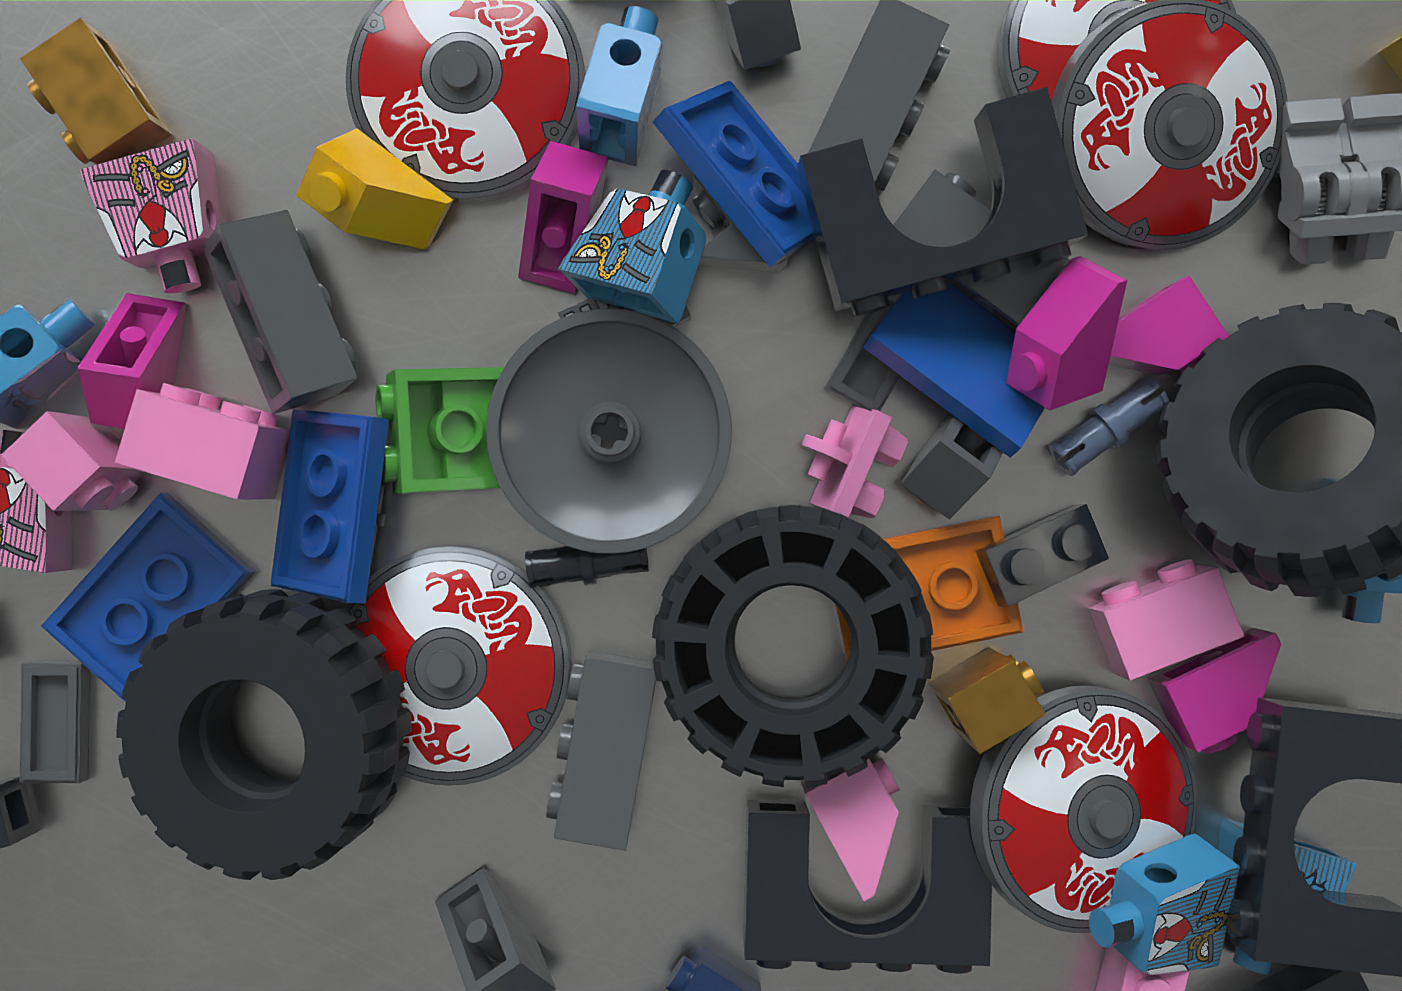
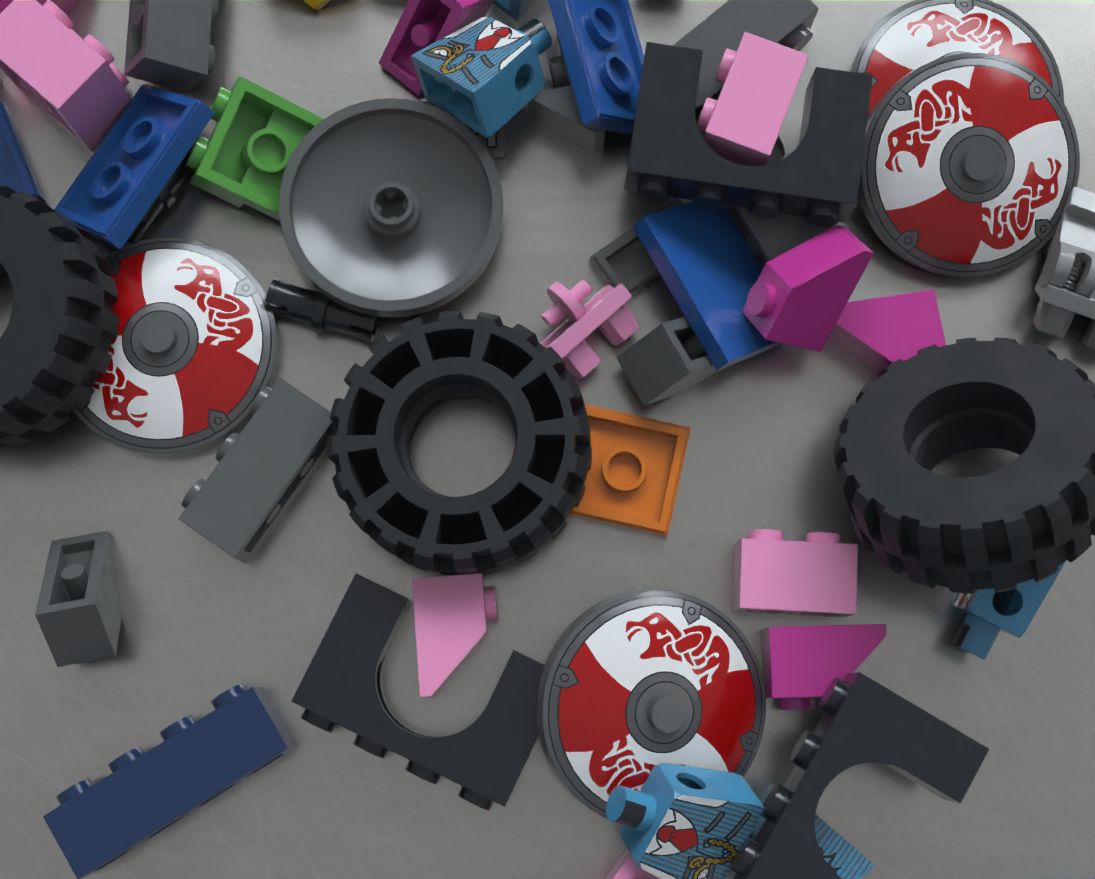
camera: 15 degrees right, 10 degrees down
pearl gold brick [928,647,1046,754] -> none
black plate [975,504,1109,607] -> none
sand blue pin [1049,376,1170,476] -> none
none -> bright pink brick [697,32,809,166]

